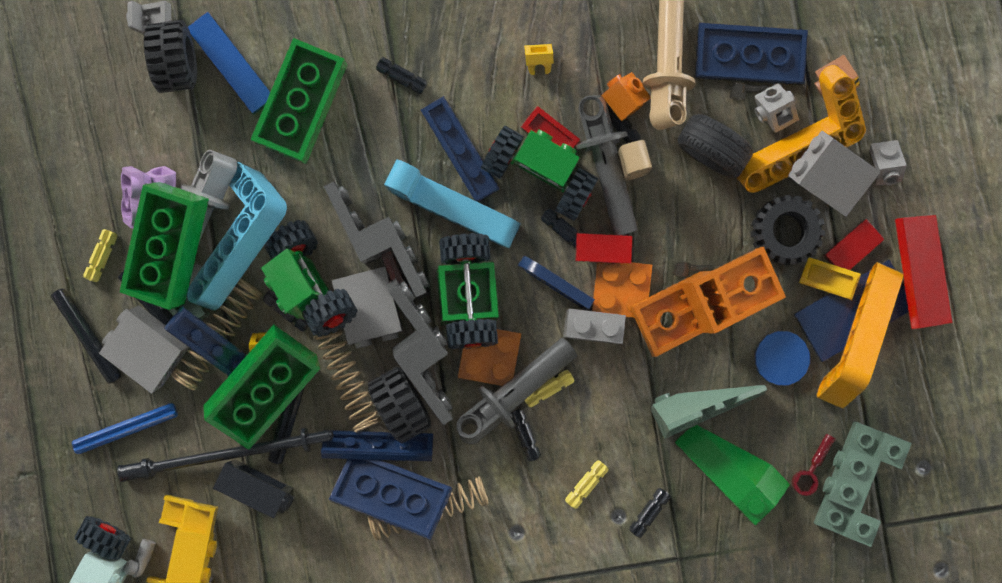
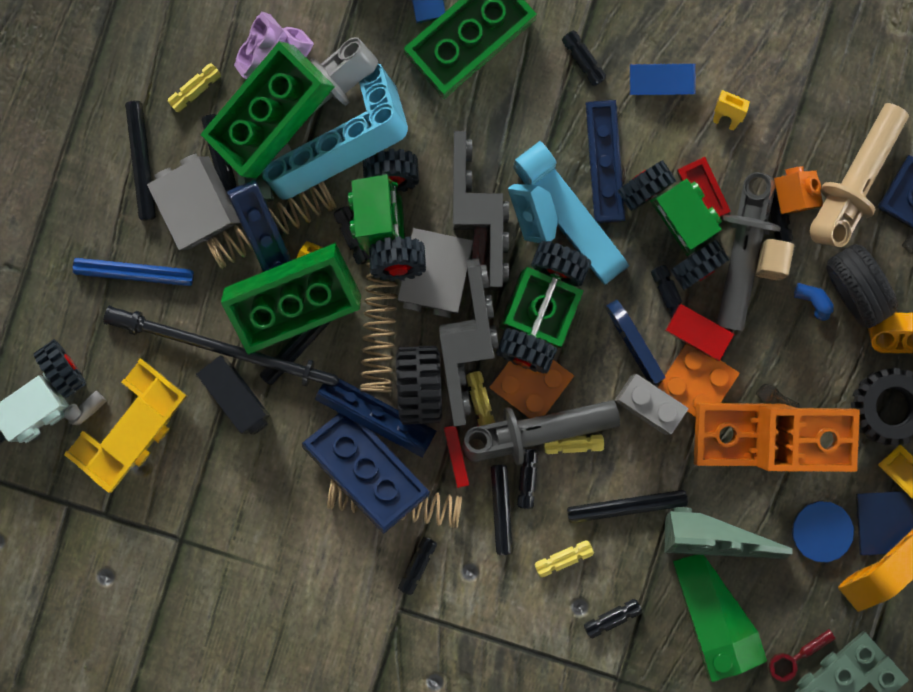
camera: 25 degrees right, 0 degrees up
none -> black axle [398,536,437,595]
none -> red tile [444,425,469,488]
none -> light yellow axle [466,371,495,426]
none -> black axle [491,464,513,555]
none -> medium azure slope [508,184,558,243]
none -> black axle [567,490,688,523]
none -> blue slope [630,64,696,95]
none -> blue arm [794,283,834,321]

